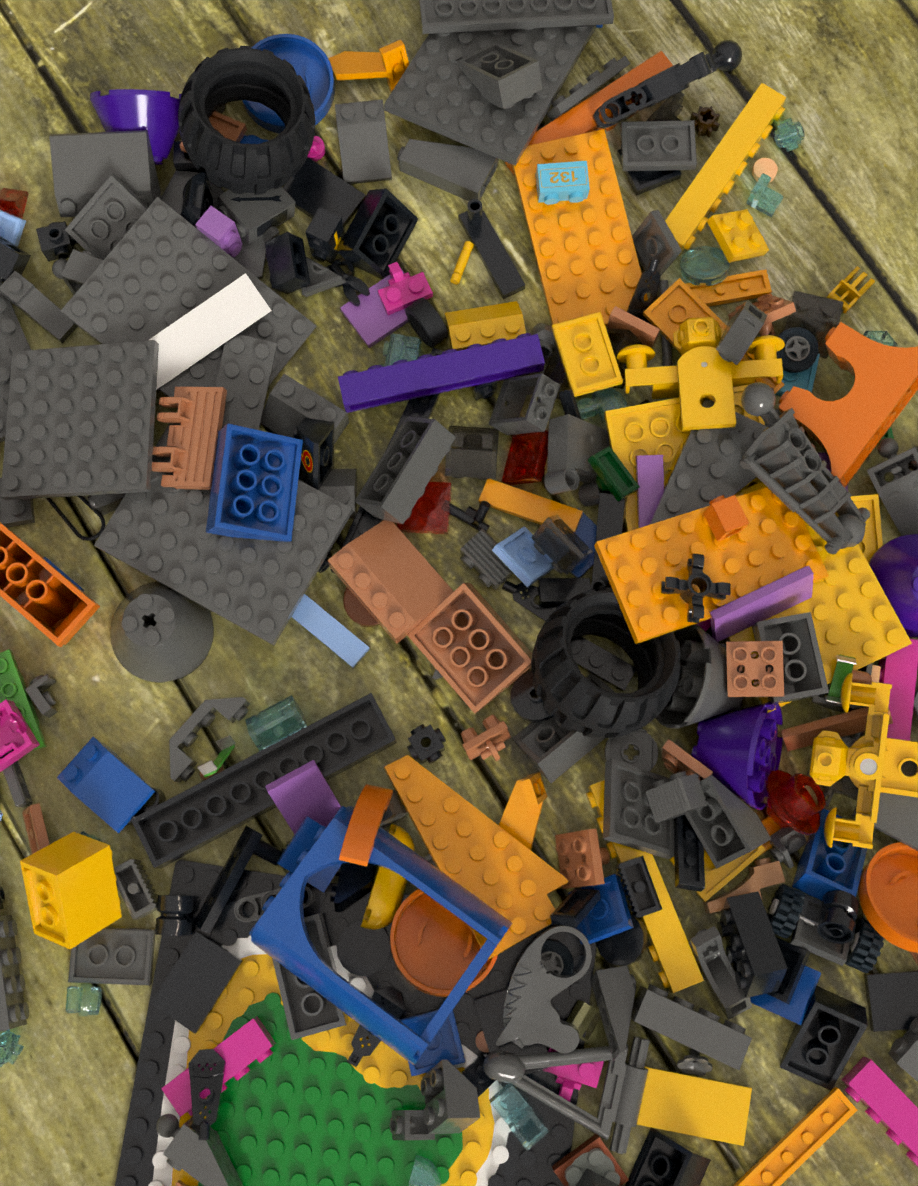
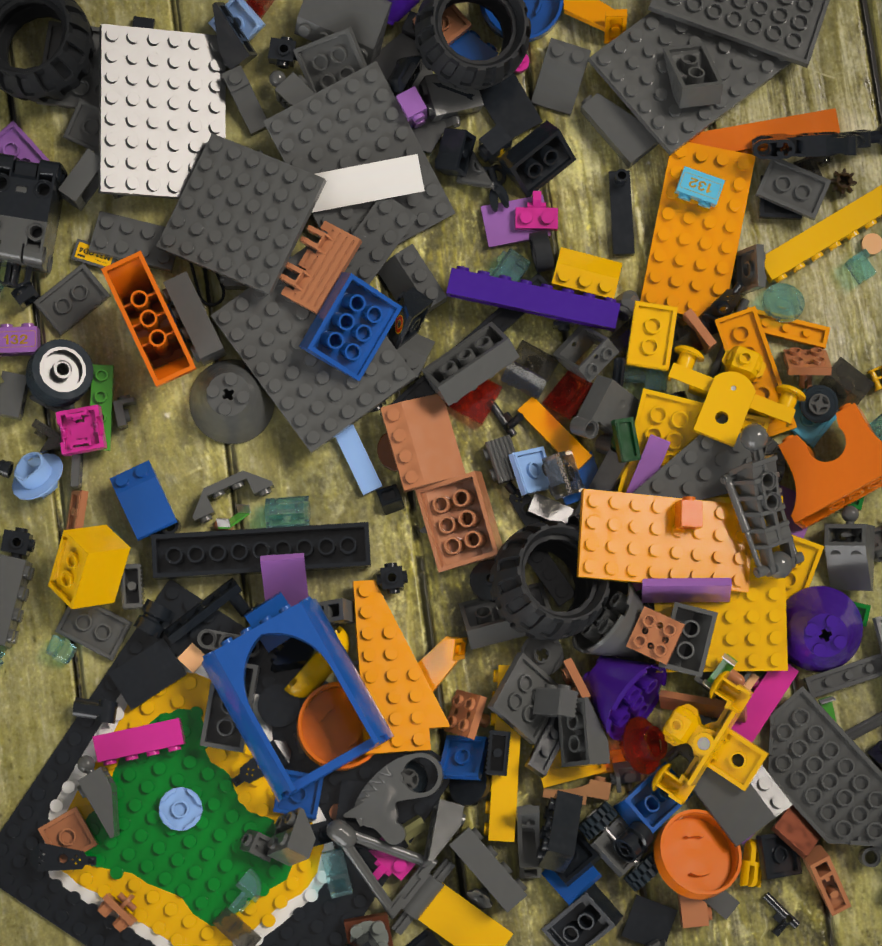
camera: 20 degrees right, 5 degrees up
black piece [189,1049,226,1140] -> none
orange slope [339,784,393,866] -> none
yellow wheel [450,241,474,285] -> none
nougat hips [461,715,511,761] -> none
dark grey plate [547,56,630,121] -> none
black tile [550,888,601,927] -> none
black pin [661,554,731,623] -> none
yellow plate [707,209,769,263] -> none
dark grey slope [716,300,767,365] -> none
none -> black piece [72,697,118,724]
none -> light blue tile [159,787,203,831]
none -> dark grey brick [162,271,227,366]
none -> light nougat tile [177,643,205,674]
none -> black slope [376,484,405,515]

